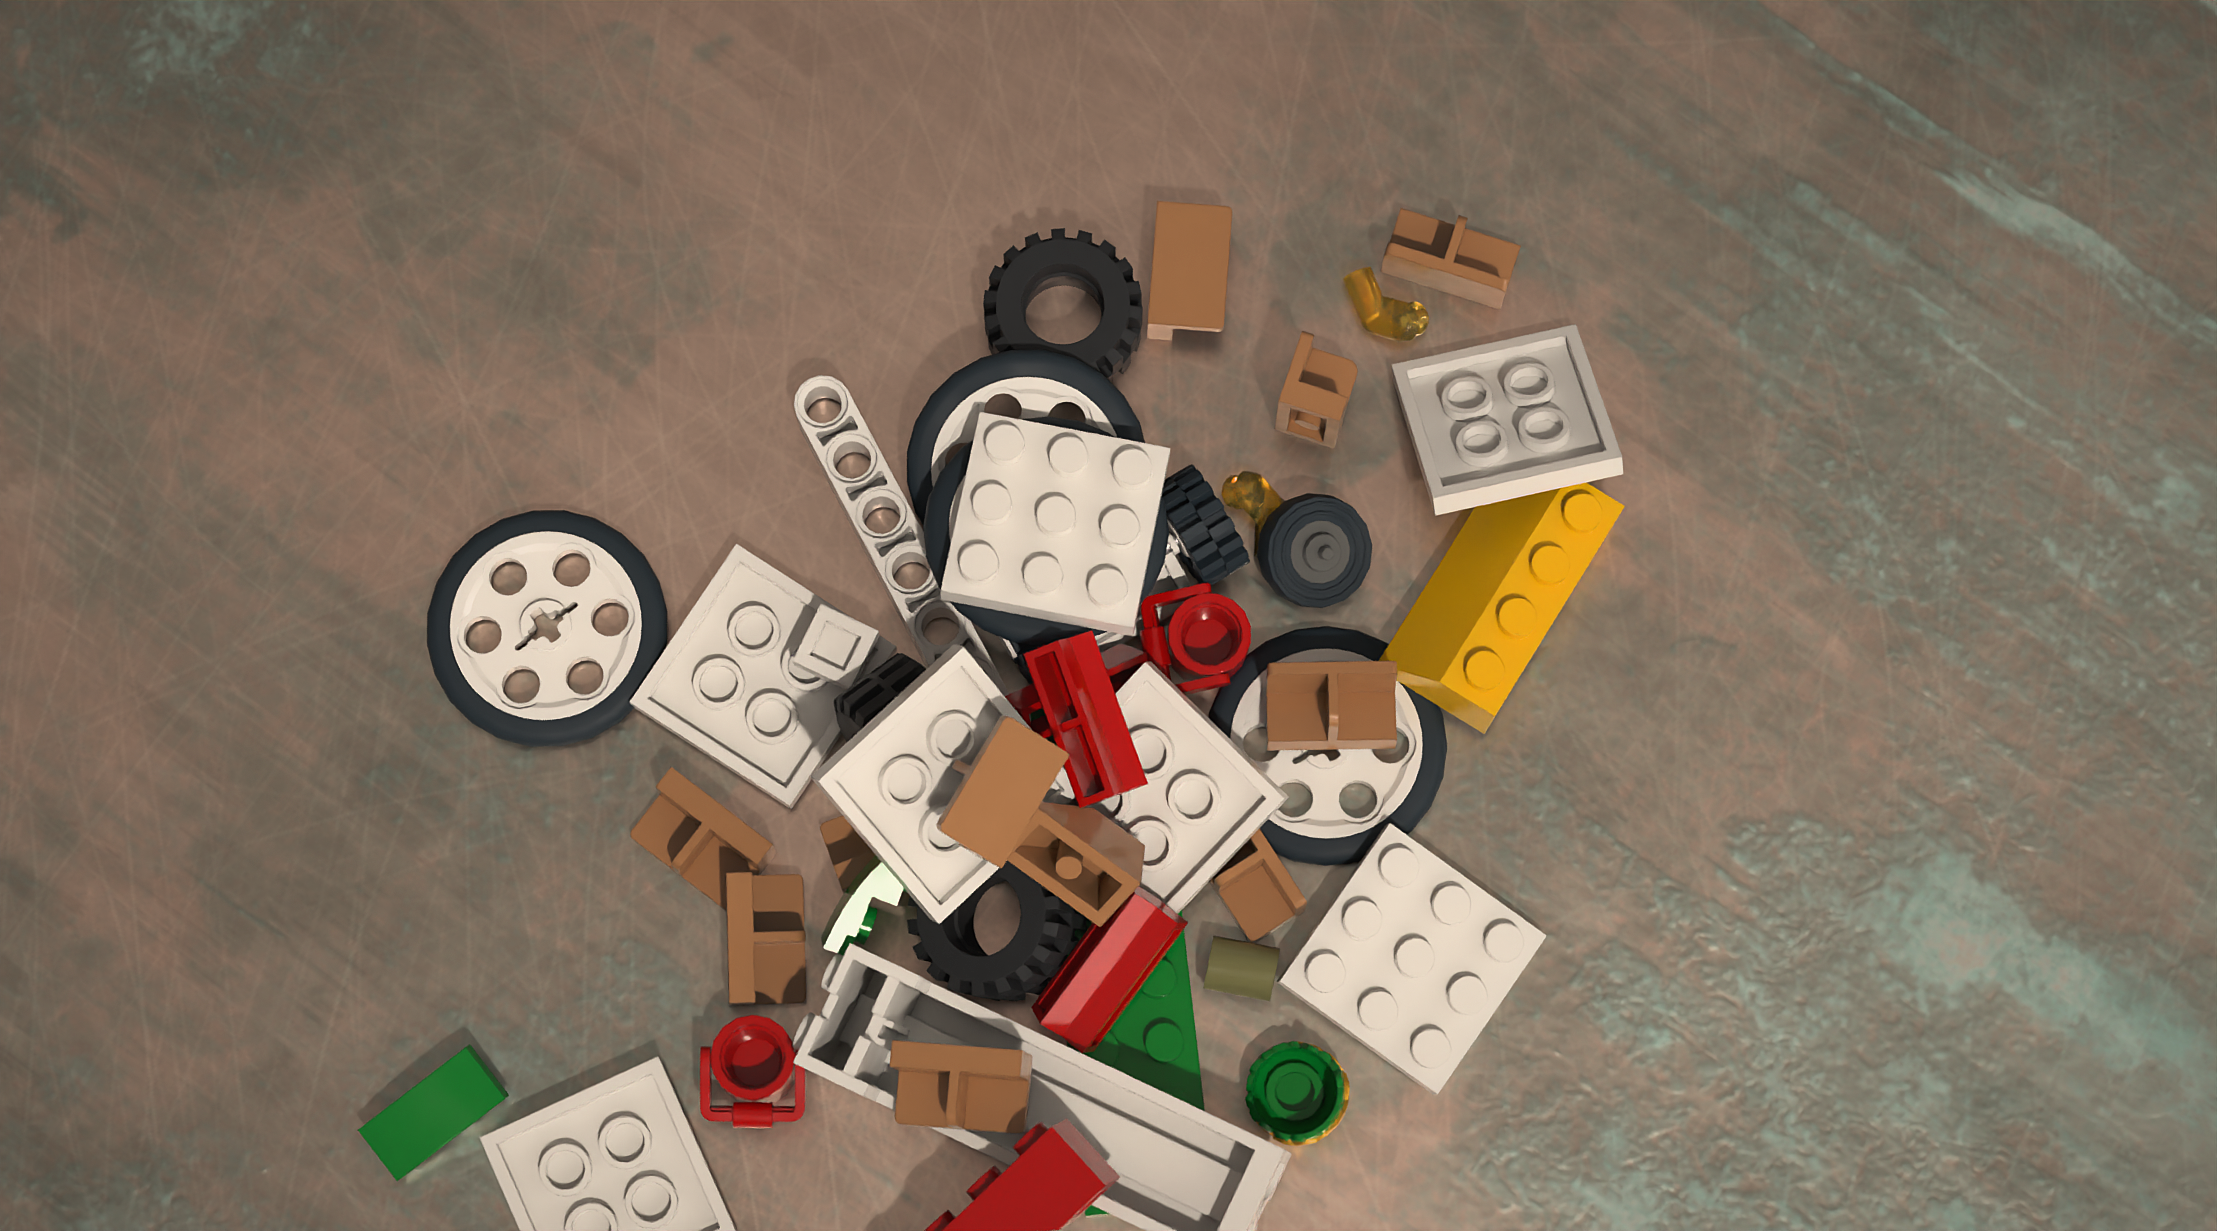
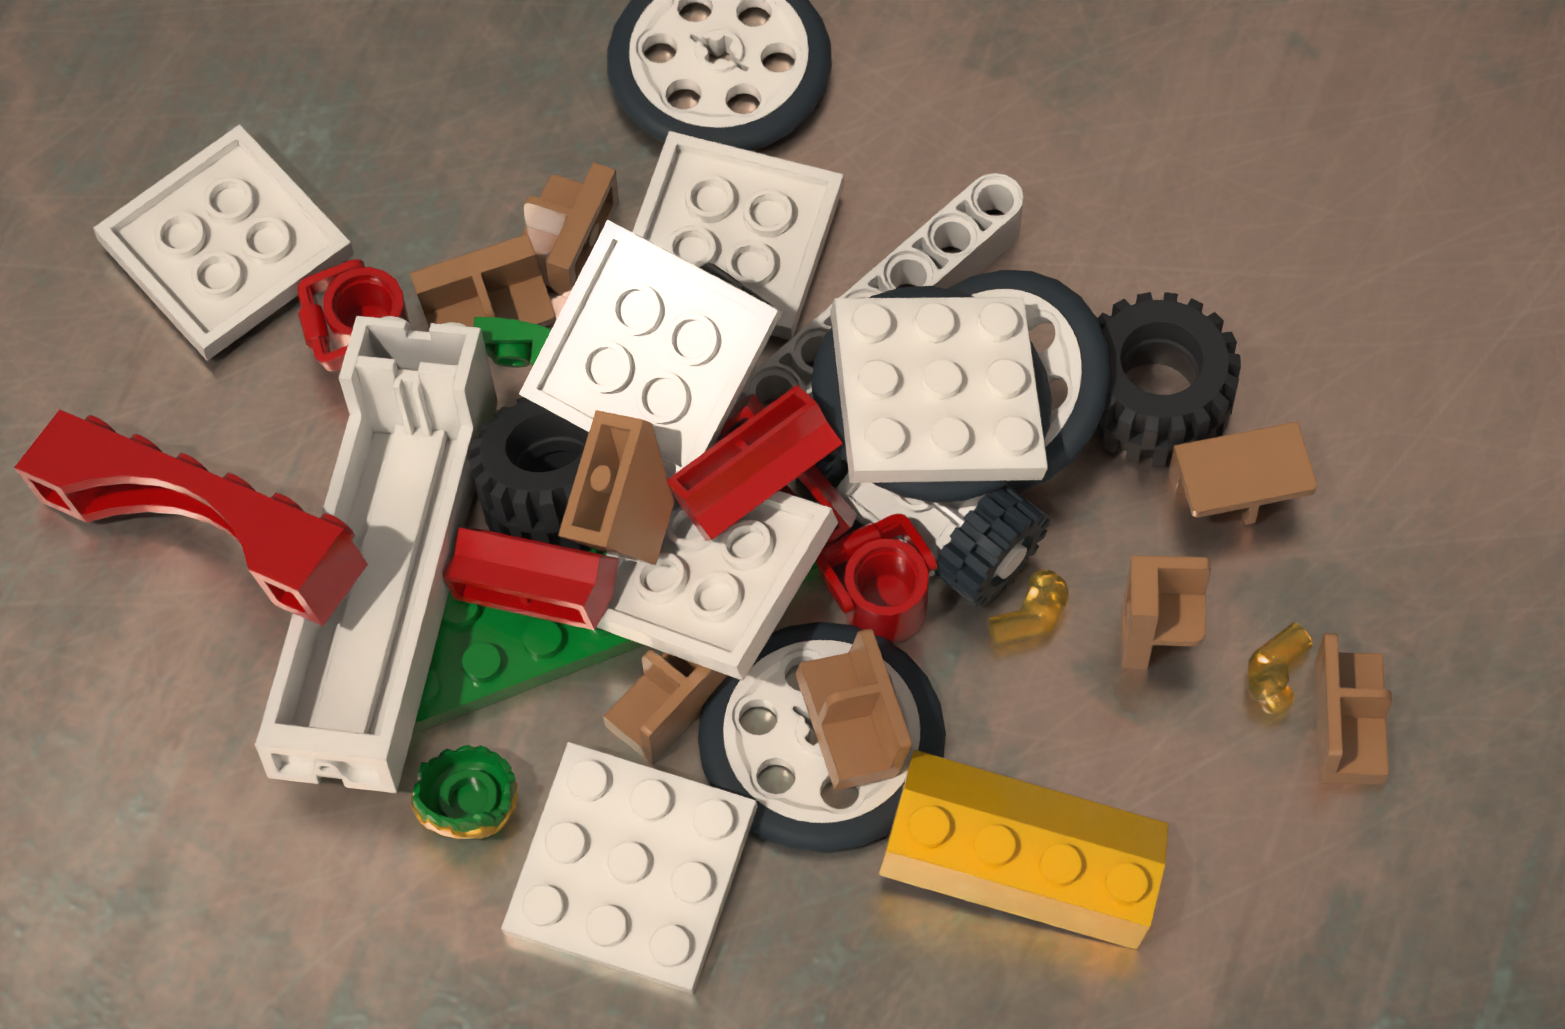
camera: 75 degrees right, 15 degrees down
green slope [358,1044,509,1181] -> none
white plate [793,604,880,690] -> none
medium nougat panel [890,1040,1033,1134] -> none
medium nougat panel [936,715,1070,869] -> none
olive piece [1203,935,1280,1001] -> none
black wheel [1257,493,1372,608] -> none
white plate [1391,324,1624,516] -> none

